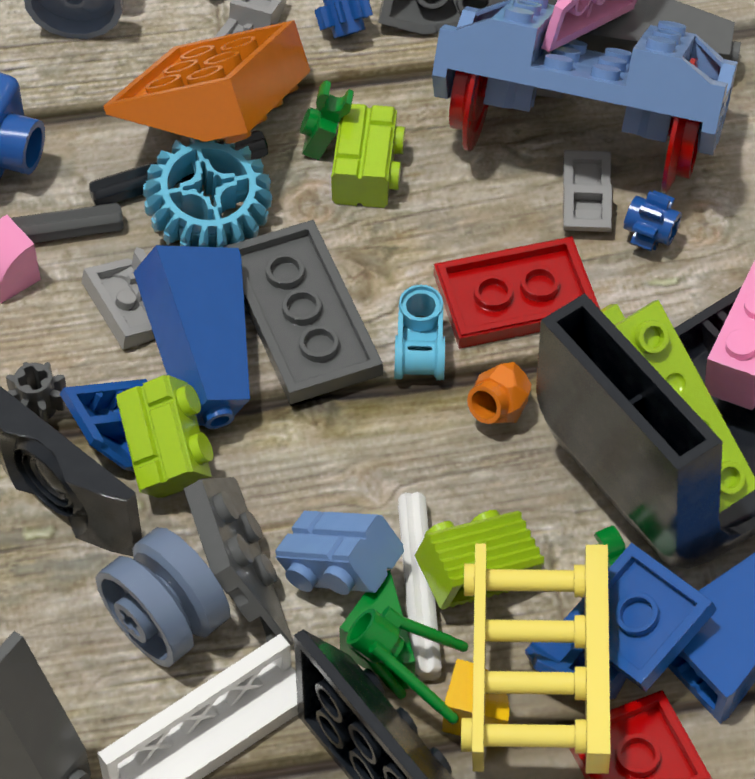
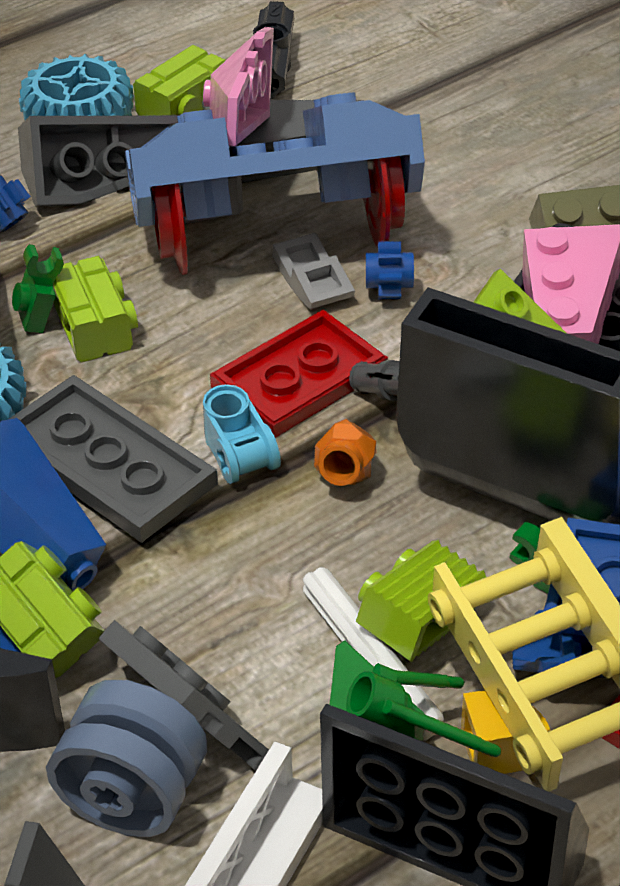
camera: 25 degrees left, 10 degrees down
medium blue brick [275,511,404,595] -> none

